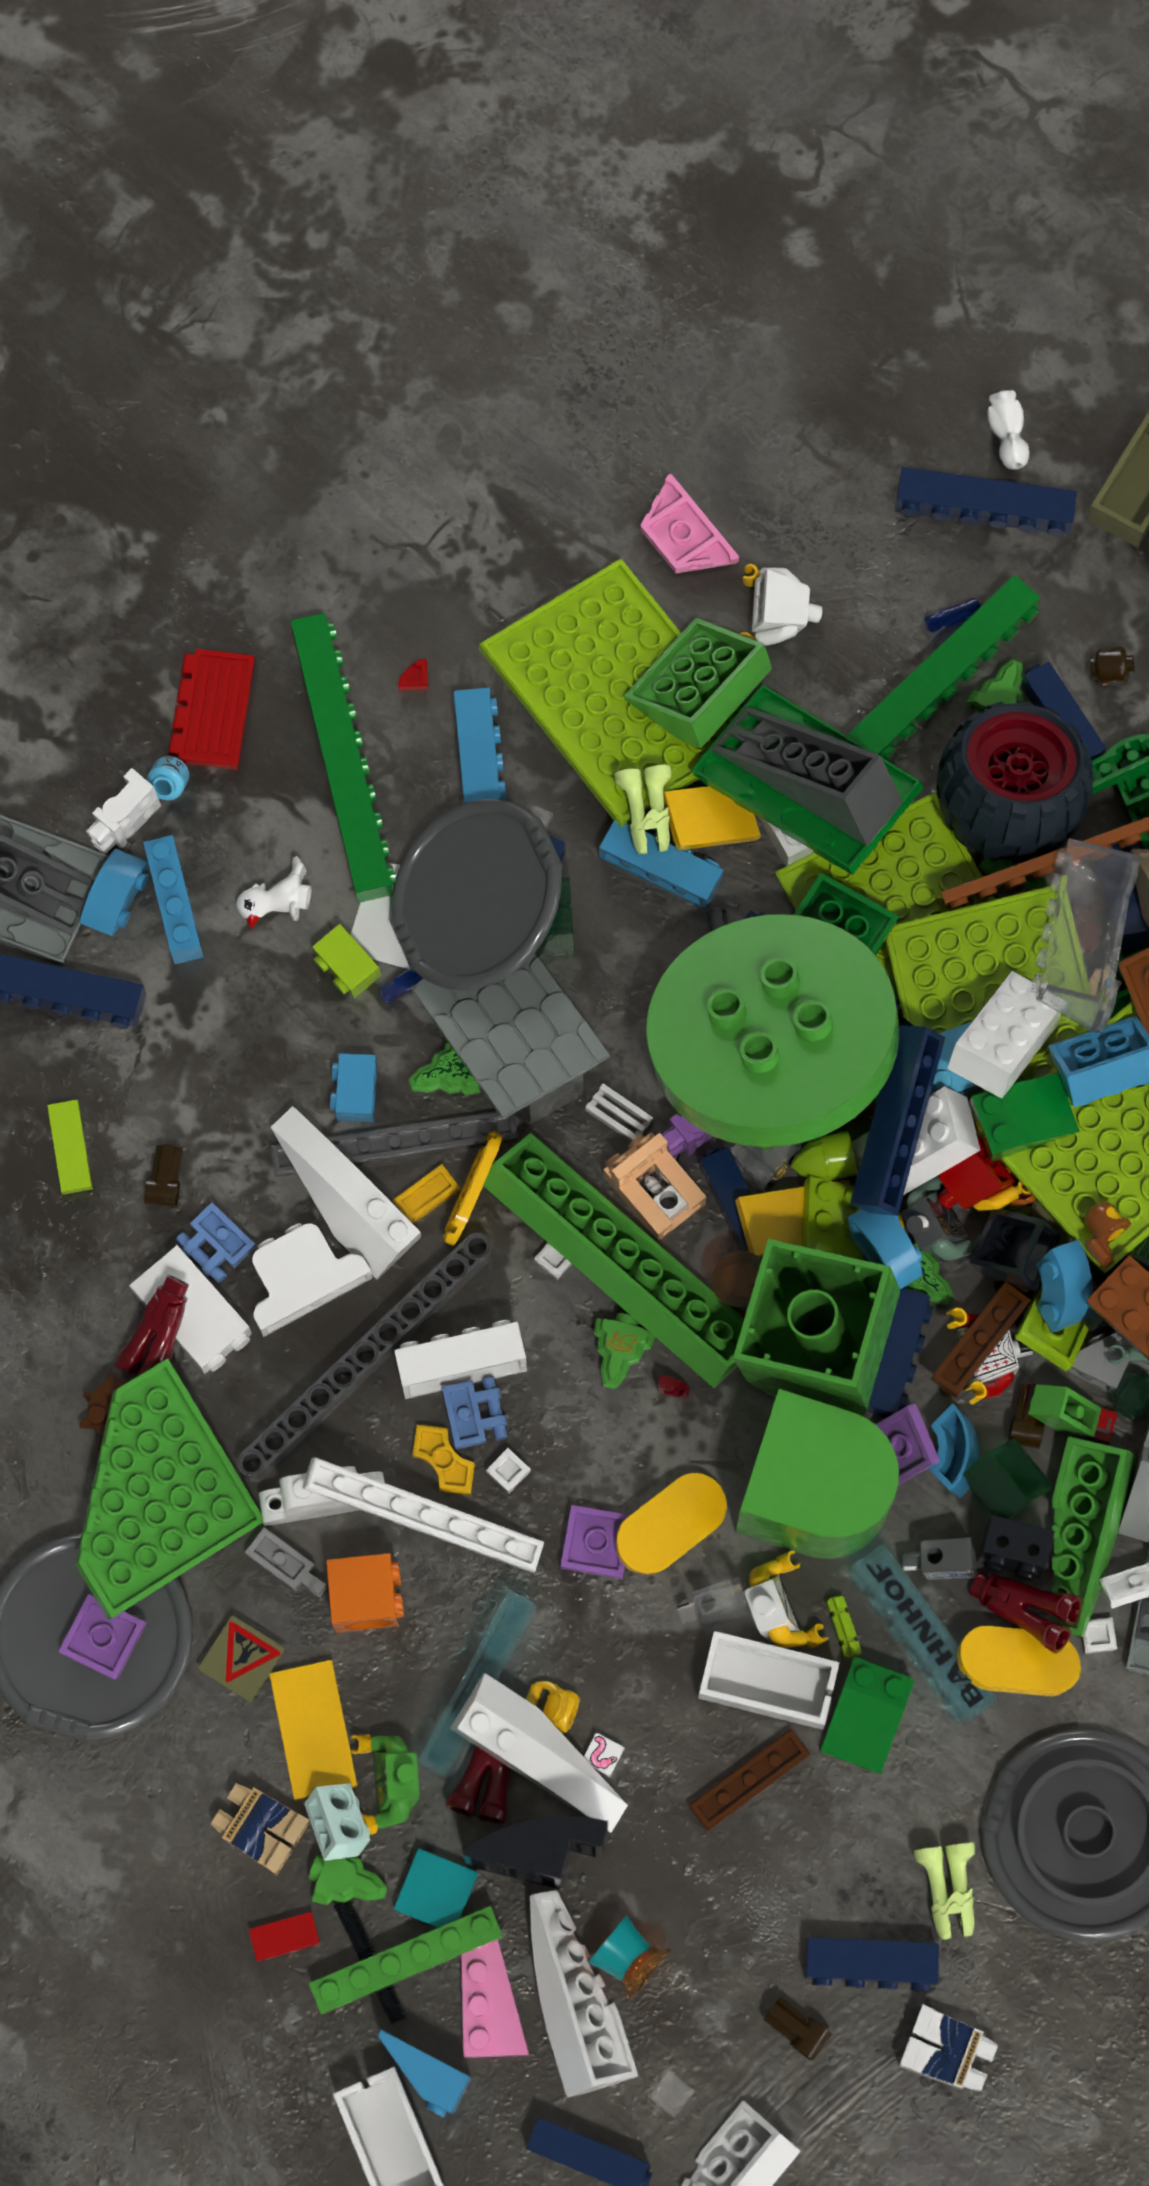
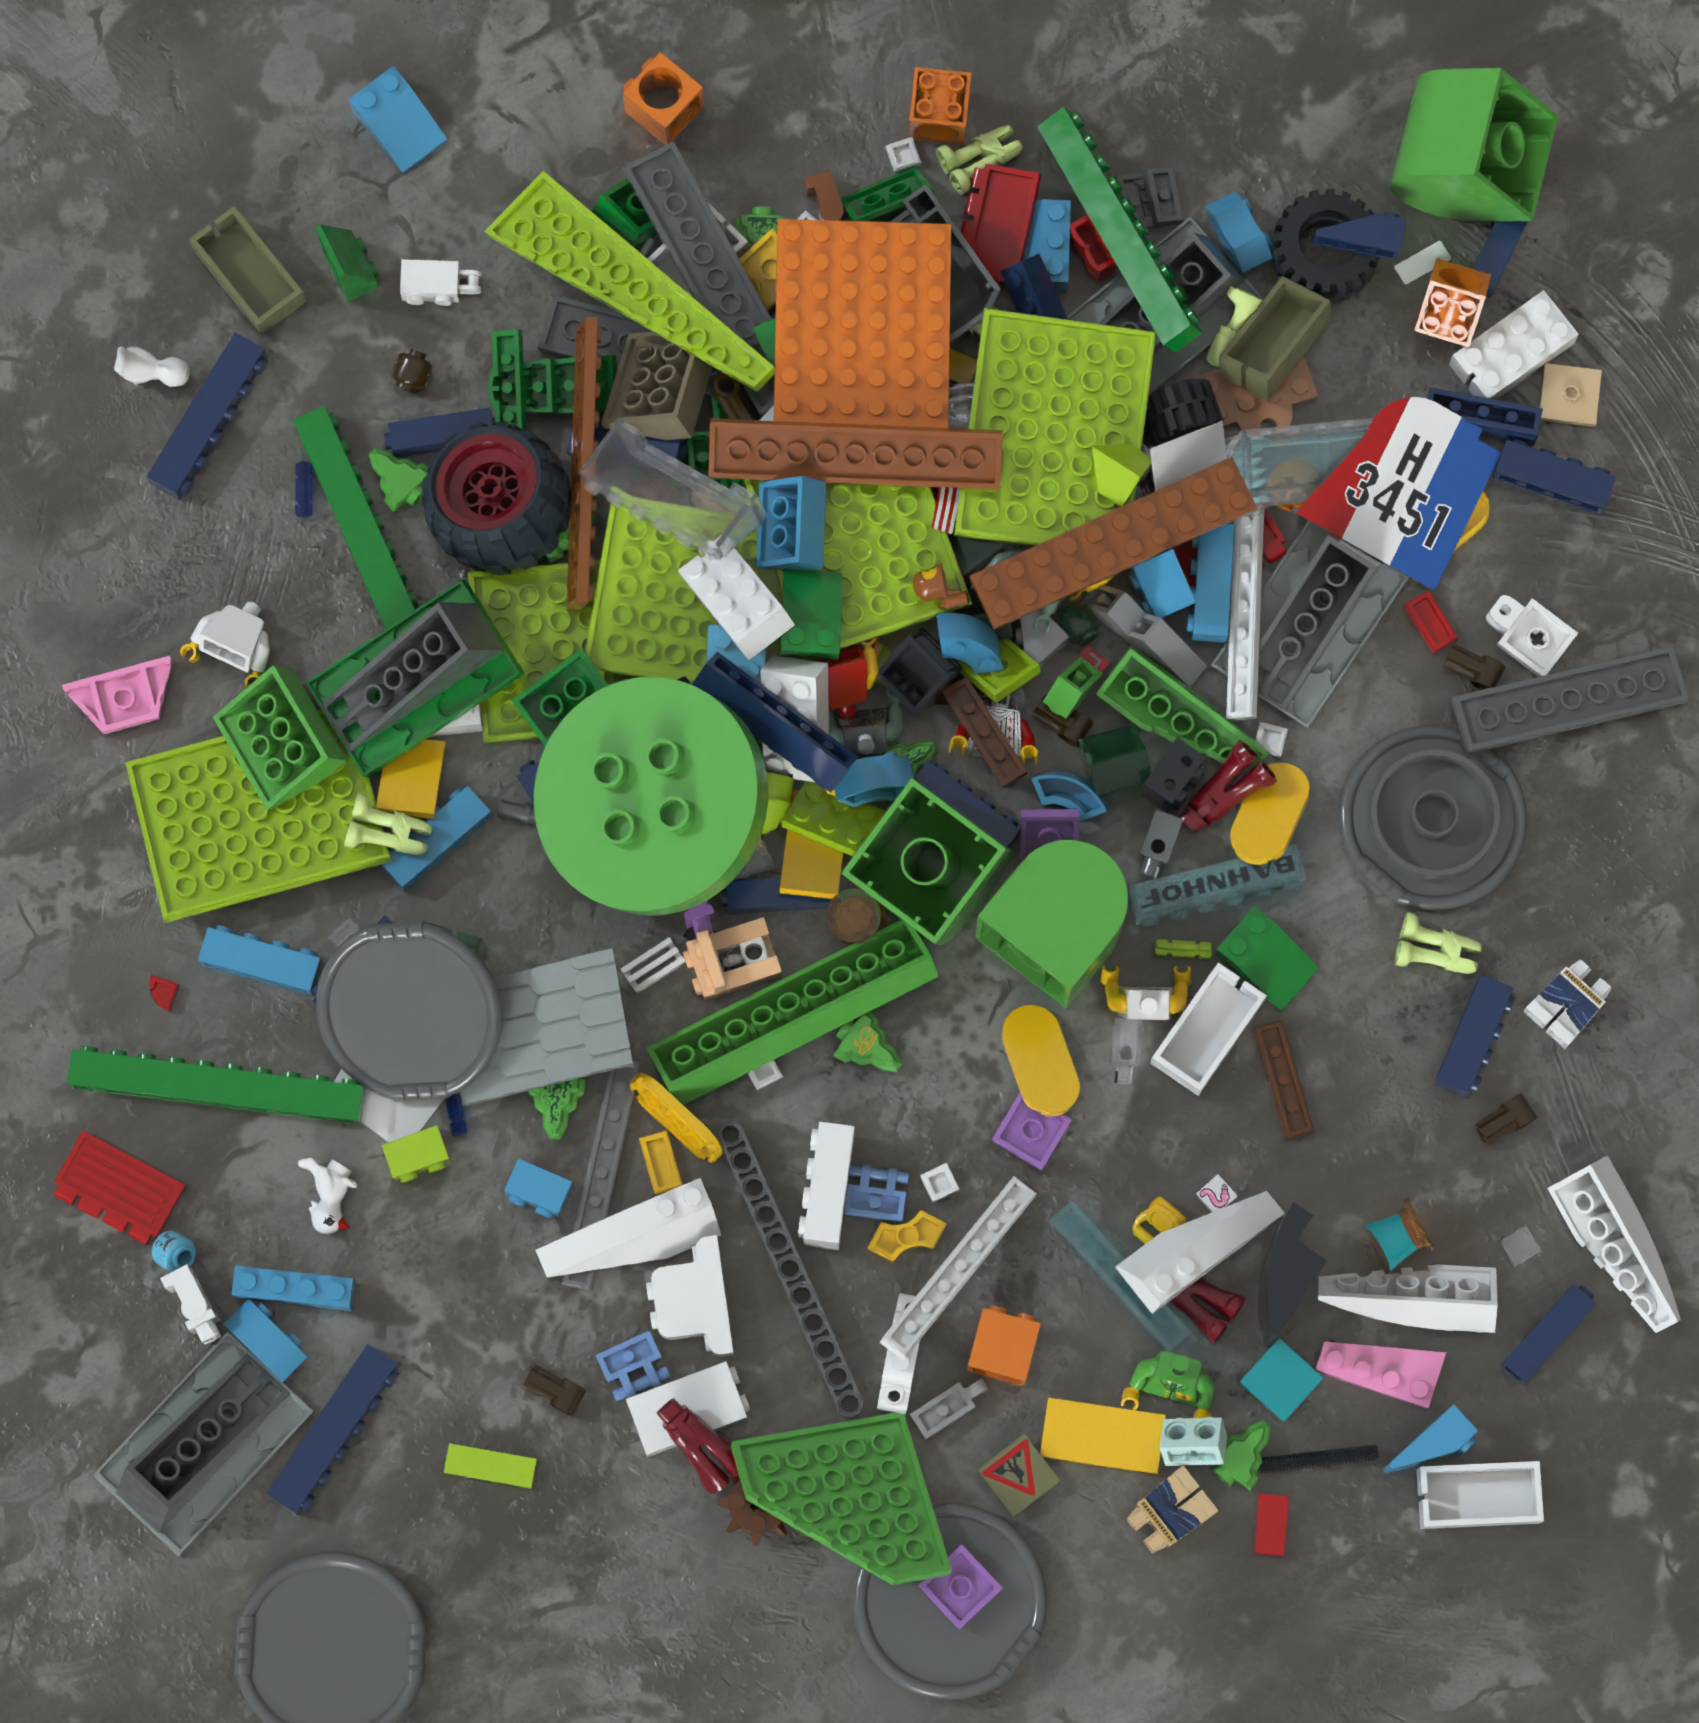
camera: 70 degrees left, 5 degrees up
bright green plate [309,1906,503,2015] -> none
dark red tile [658,1375,690,1400] -> none

